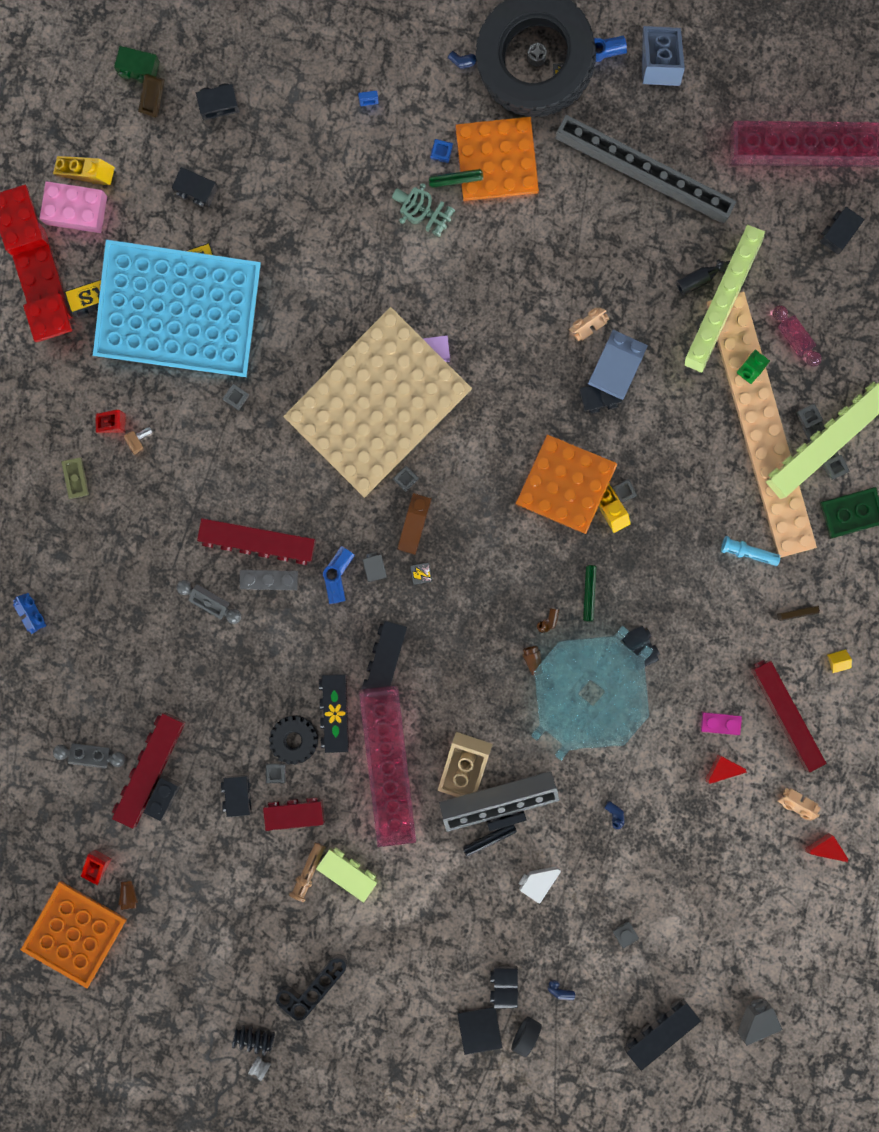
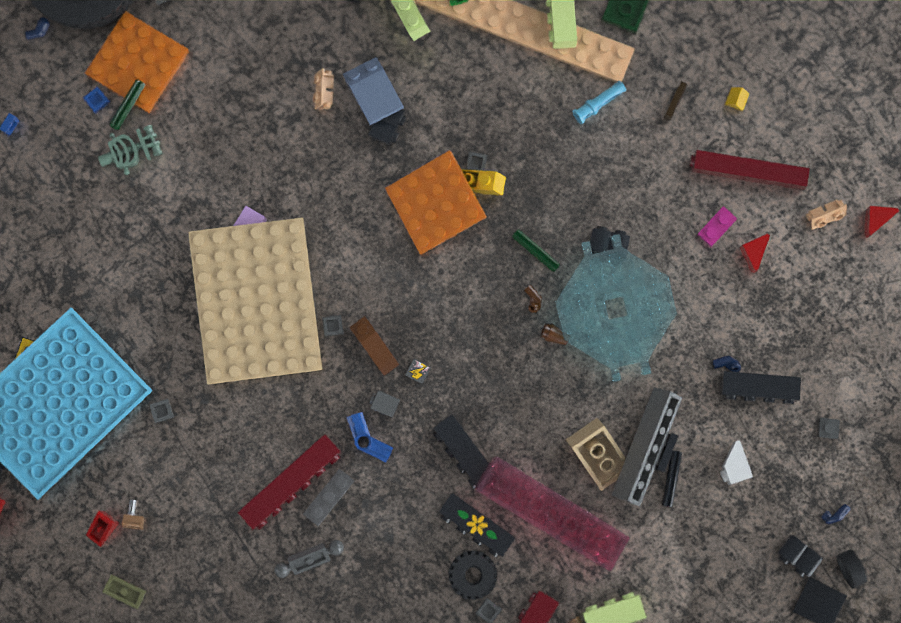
camera: 55 degrees left, 5 degrees down
none -> black brick [720,371,801,405]

